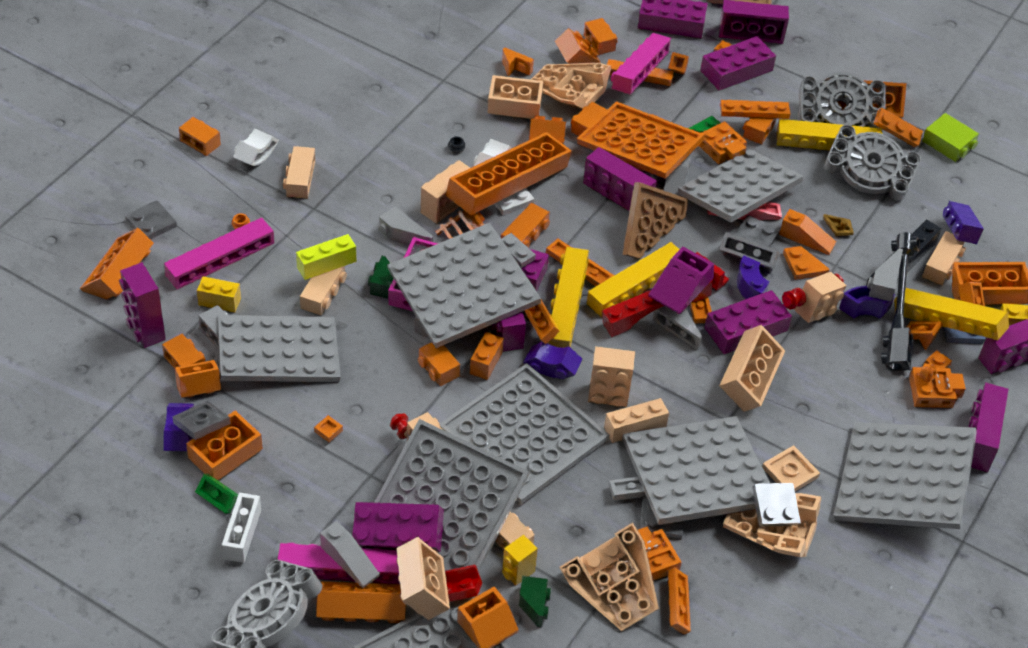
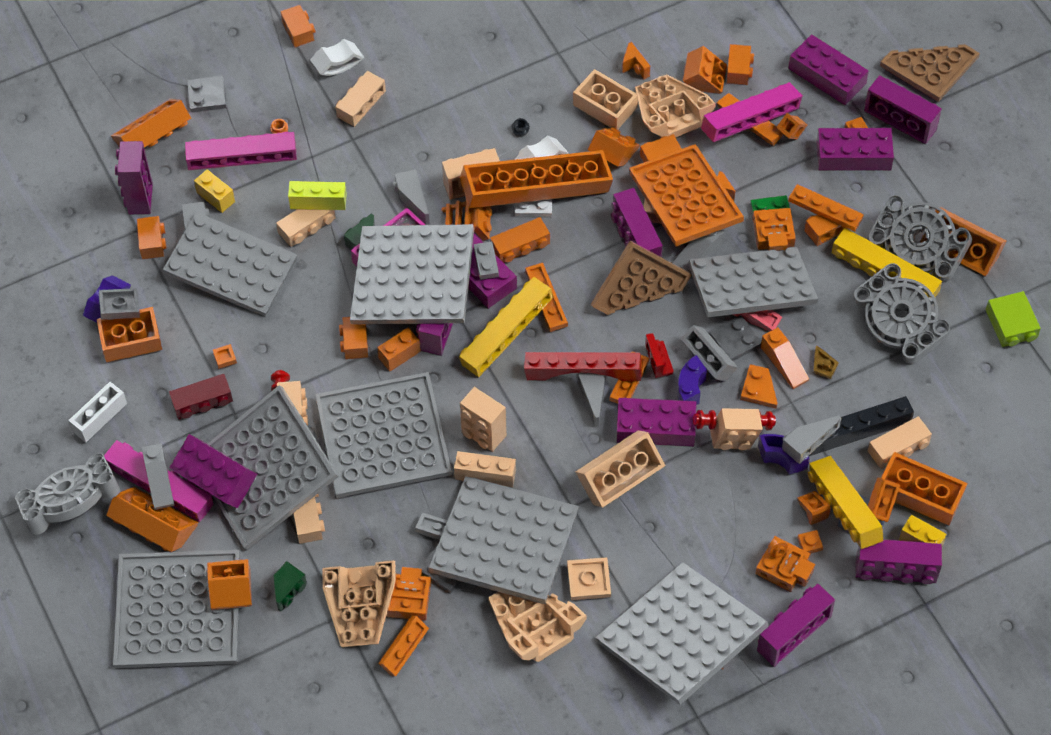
camera: 35 degrees right, 10 degrees up
orange brick [175,360,221,398] -> none
green plate [195,474,238,514] -> none
light nougat brick [397,537,450,620] -> none
red bracket [445,565,482,602] -> none
yellow brick [502,534,538,585] -> none
dark purple brick [523,341,583,379] -> none
orange plate [524,300,560,344] -> none
yellow brick [586,242,680,317] -> none
magenta slope [649,246,714,314] -> none
plate [752,483,801,527] -> none
orange plate [874,108,923,147] -> none
black bar [881,232,920,371] -> none
dark purple brick [943,201,984,245] -> none
none -> dark red brick [169,374,233,420]

